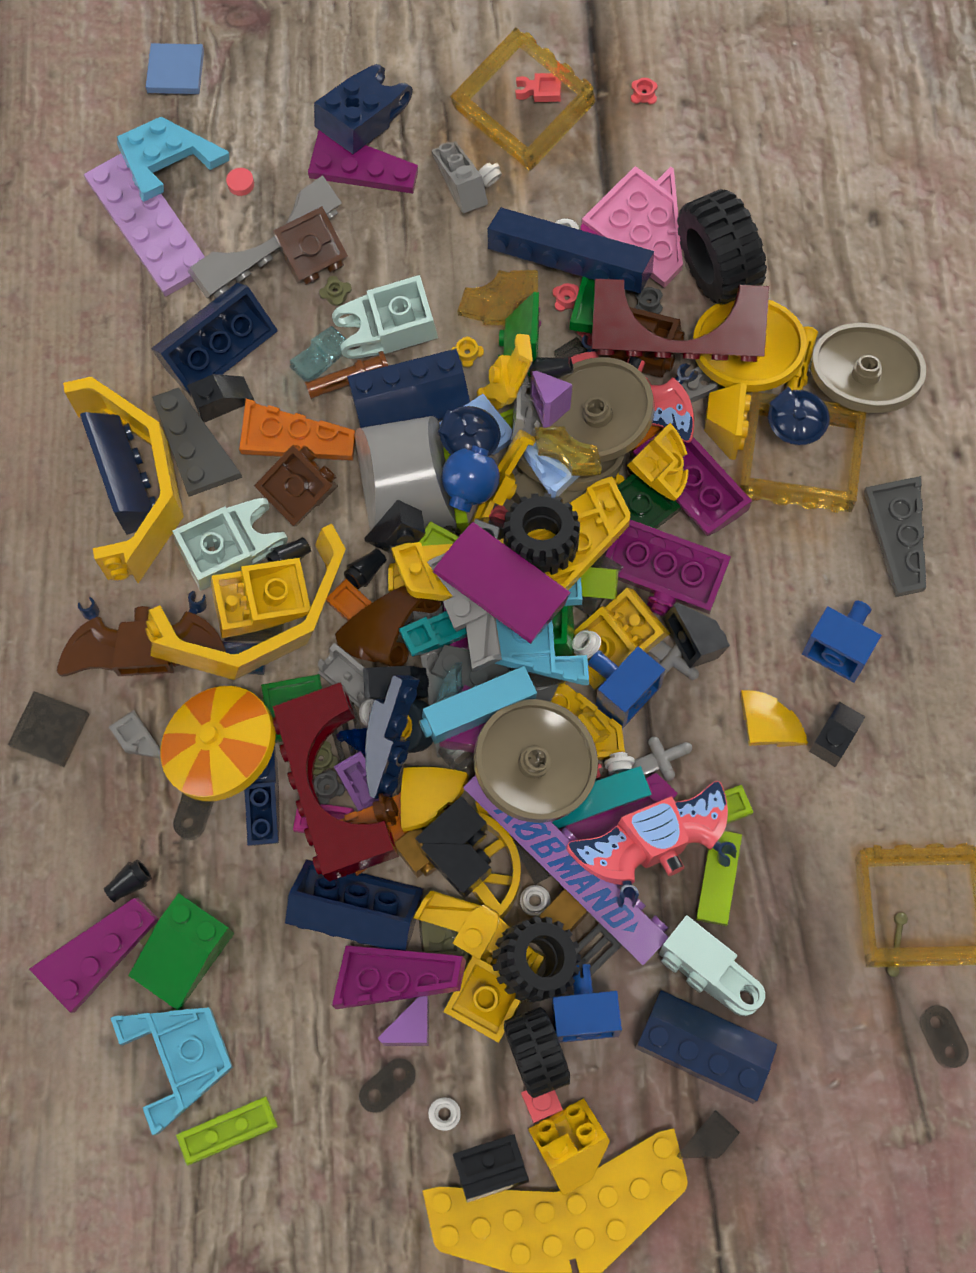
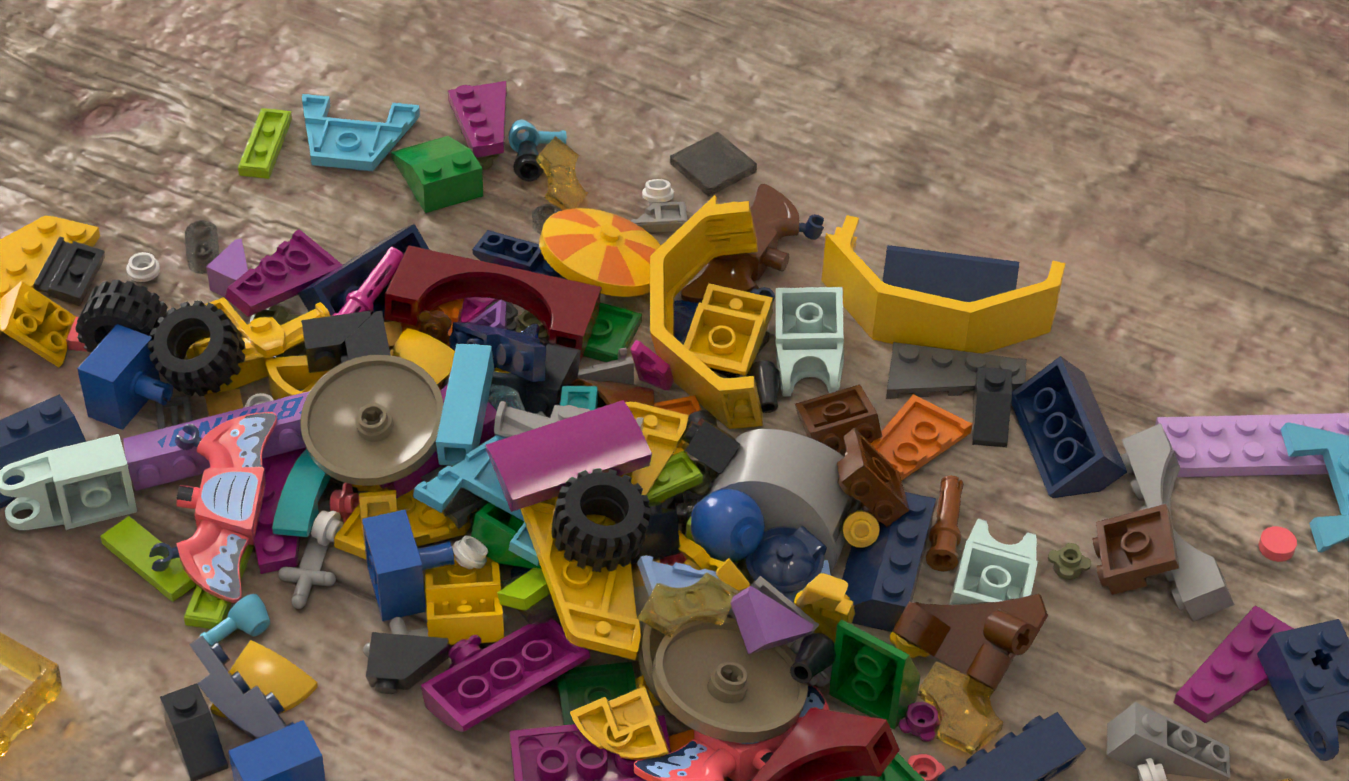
camera: 115 degrees right, 25 degrees down
clear light blue slope [290,326,346,382] -> none
none -> slope [189,635,294,740]
none -> medium azure bar [199,594,270,645]
none -> dark pink pin [332,247,404,316]
none -> medium azure bar [508,119,567,152]
none -> clear yellow tile [536,136,589,211]
none -> dark pink tile [630,340,674,391]
none -> white plate [642,179,674,204]
none -> reddish brown plate [837,428,909,527]
none -> yellow plate [843,511,879,548]
none -> reddish brown panel [892,593,1048,690]

